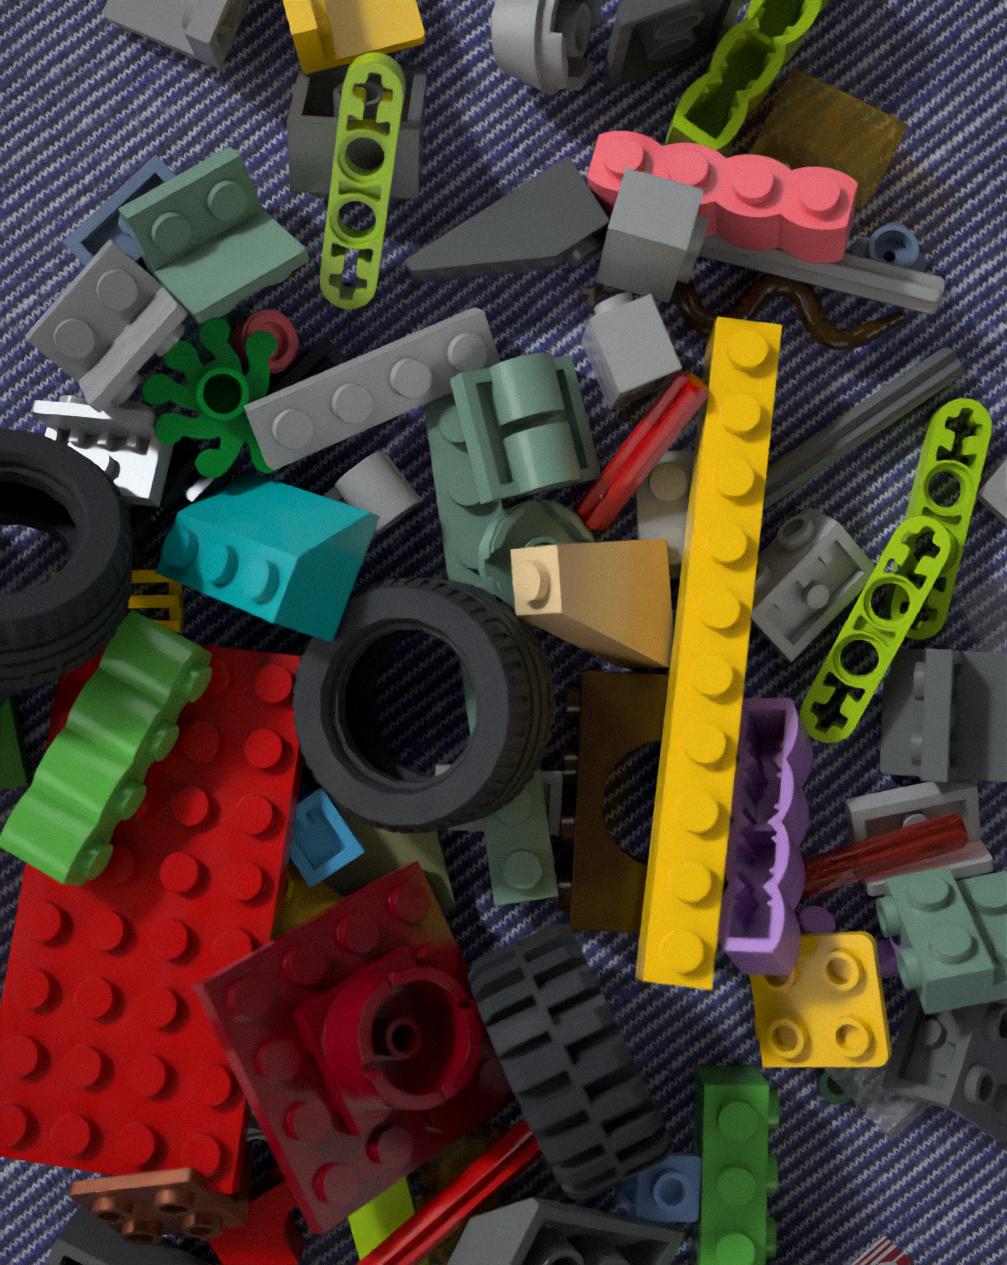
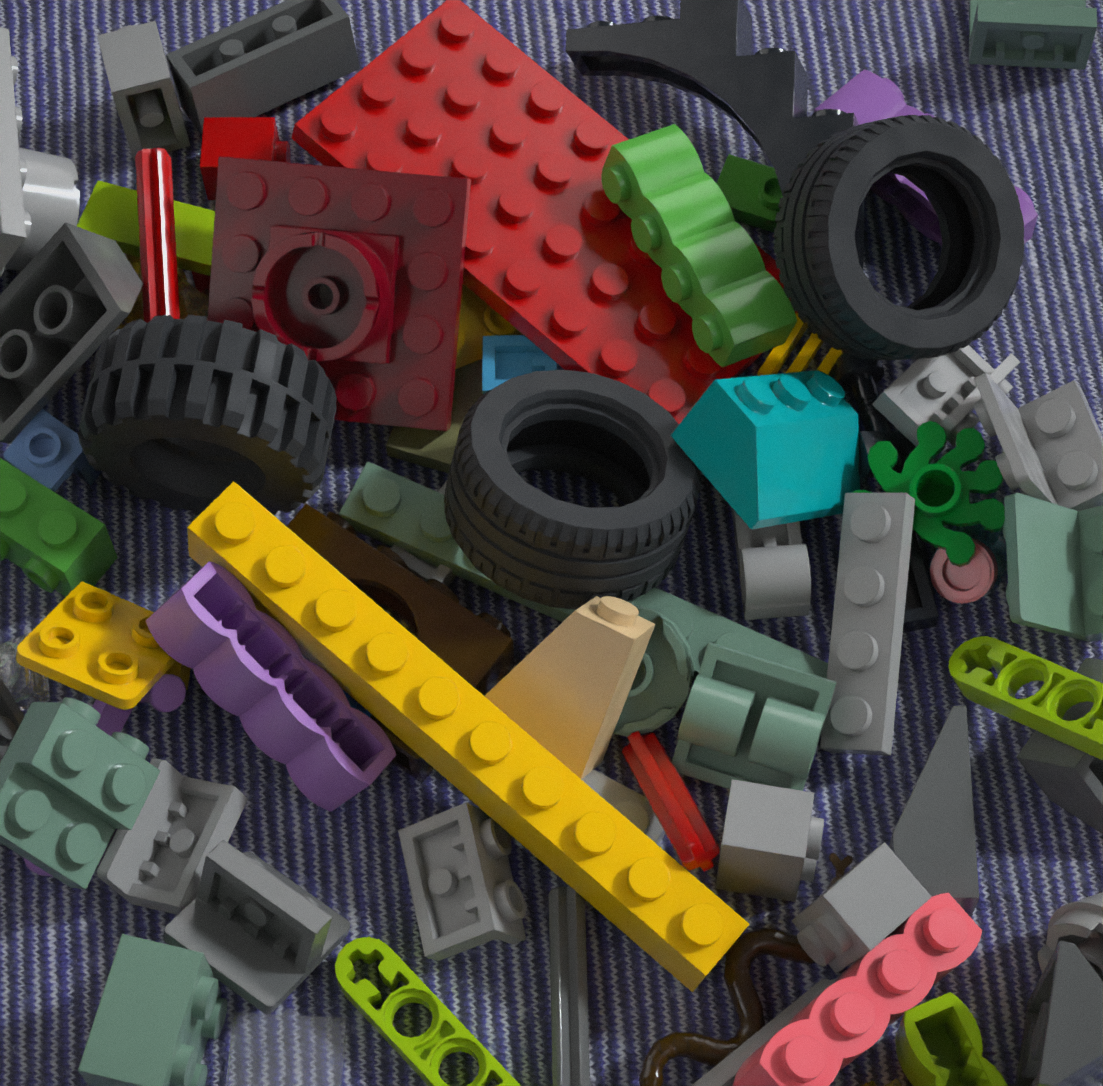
camera: 120 degrees right, 25 degrees down
copper bracket [69,1143,254,1245] -> none
lime beam [800,515,951,743] -> none
clear red axle [801,812,969,898] -> none

